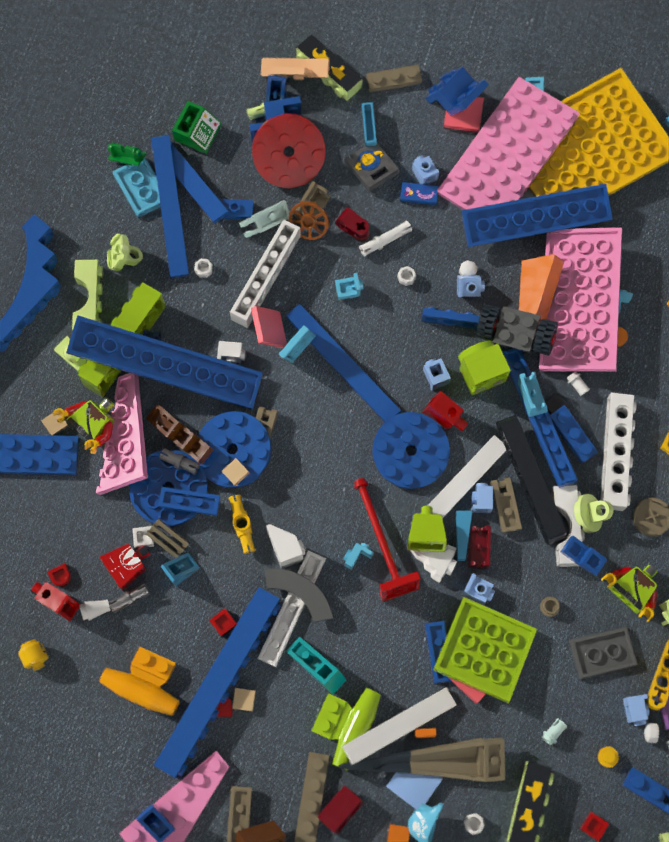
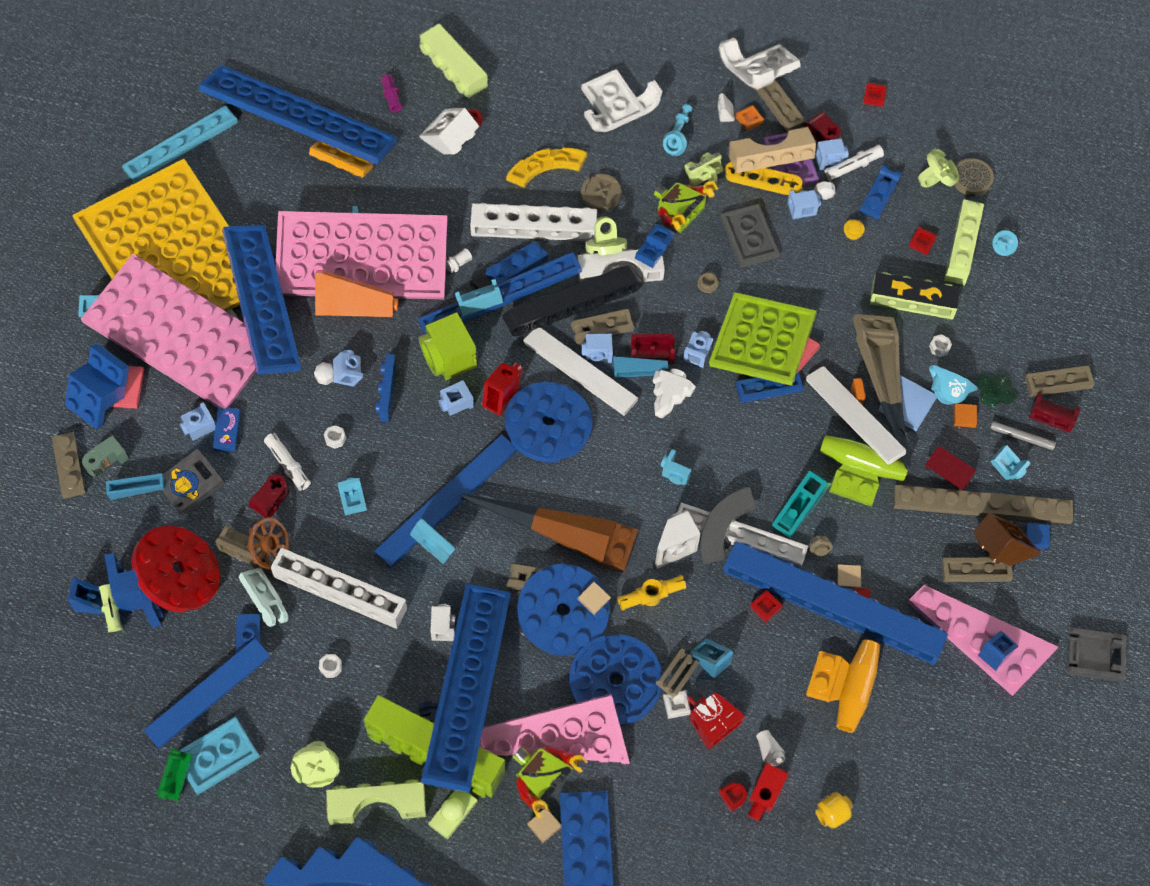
camera: 95 degrees left, 10 degrees down
flat silver pin [109,583,150,613] -> none
reddish brown slope [146,403,214,465] -> none
blue tile [151,135,189,278] -> none
blue plate [158,487,221,516] -> none
flat silver pin [159,448,200,475] -> none
green slope [172,101,222,154] -> none
coral tile [251,306,287,348] -> none
light nougat bracket [261,58,330,80] -> none
black brick [296,34,362,101] -> none
red tile [354,478,420,602] -> none
lime torso [407,506,447,552] -> none
plate [477,305,558,356] -> none
light aqua pin [542,718,567,745] -> none
none -> sand green leg [82,435,129,476]
none -> dark orange plate [461,494,638,572]
none -> dark tan plate [810,536,832,556]

